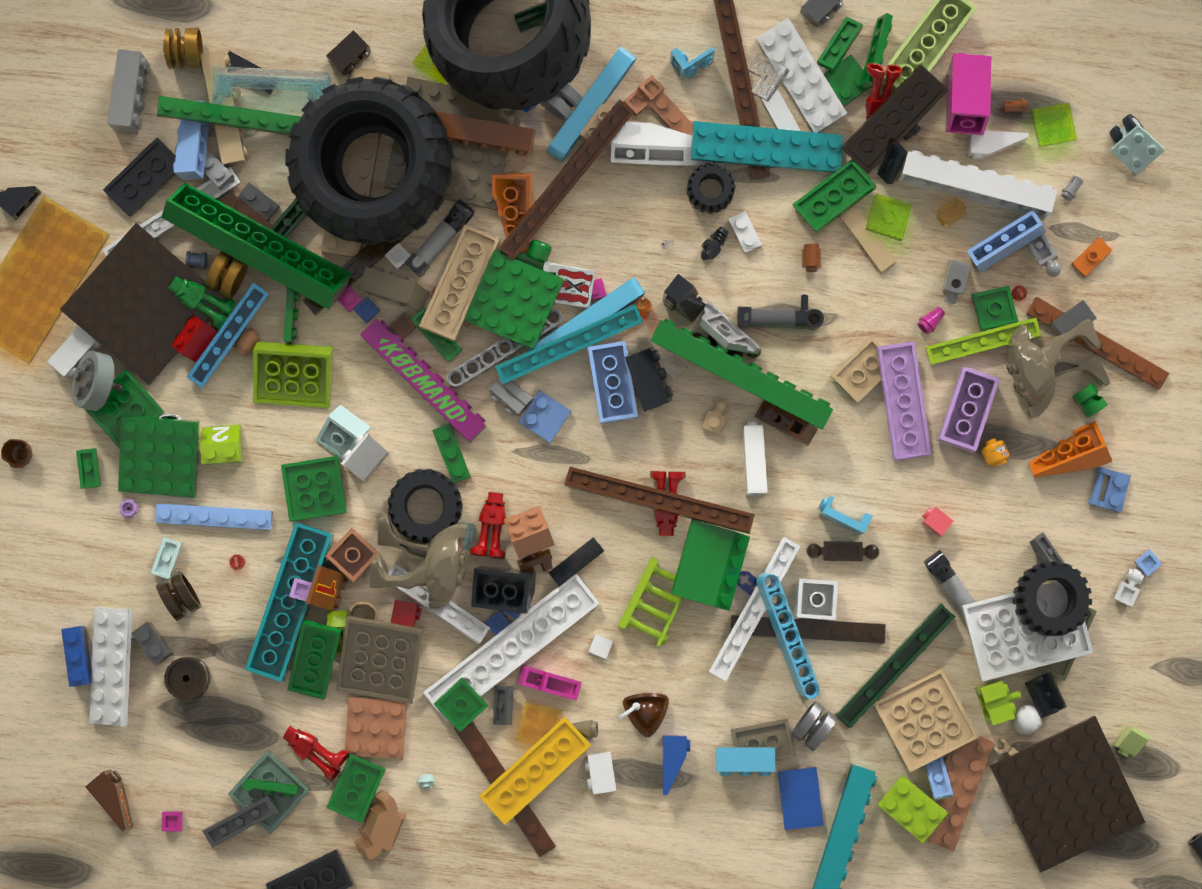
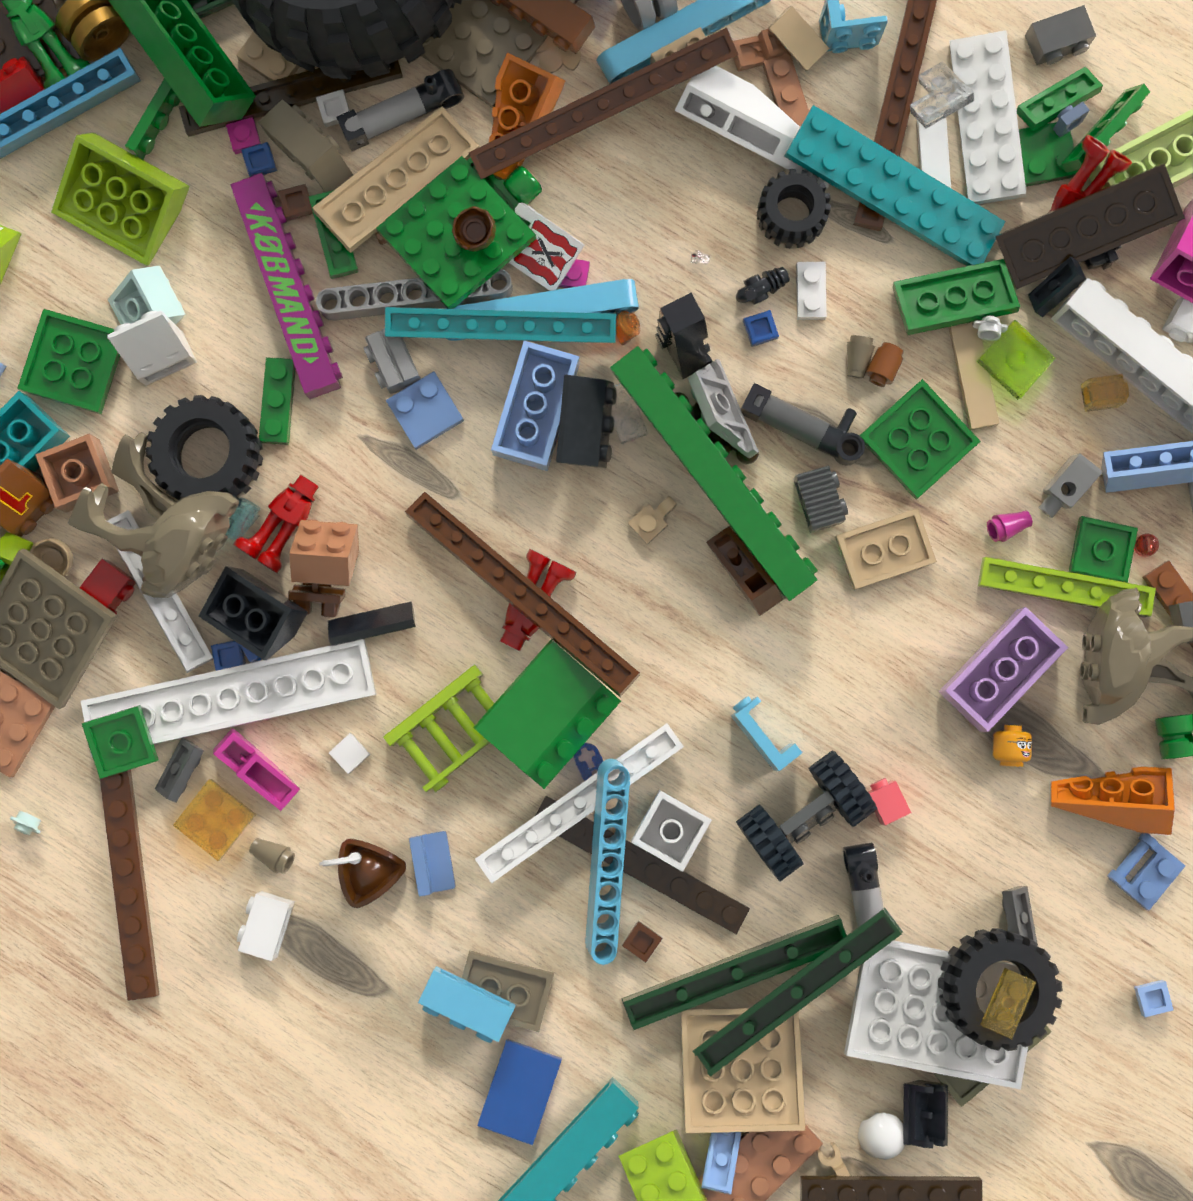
camera: 30 degrees right, 0 degrees up
nougat brick [234,327,260,356] -> none
yellow plate [479,717,591,825] -> none
blue slope [663,736,690,795] -> none
white slope [743,422,767,496] -> none
flat silver wheel [791,701,838,751] -> none
dark brown plate [806,541,879,562] -> none
lavender tile [876,341,932,461] -> none
lime brick [974,680,1021,726] -> none
white plate [1113,568,1144,607] -> none
none -> medium blue panel [409,831,456,897]
none -> reddish brown hair [452,206,496,252]
none -> reddish brown plate [622,920,663,963]
none -> dark green tile [692,907,903,1077]
none -> black plate [736,750,877,882]
none -> blue tile [743,310,779,347]
none -> tan hinge [768,6,830,72]
none -> dark grey brick [793,465,848,533]
none -> dark tan cone [847,335,875,378]
none -> green plate [859,379,981,500]
none -> white plate [973,316,1008,341]
none -> clear yellow plate [981,968,1036,1039]
none -> sand blue plate [1053,102,1090,138]

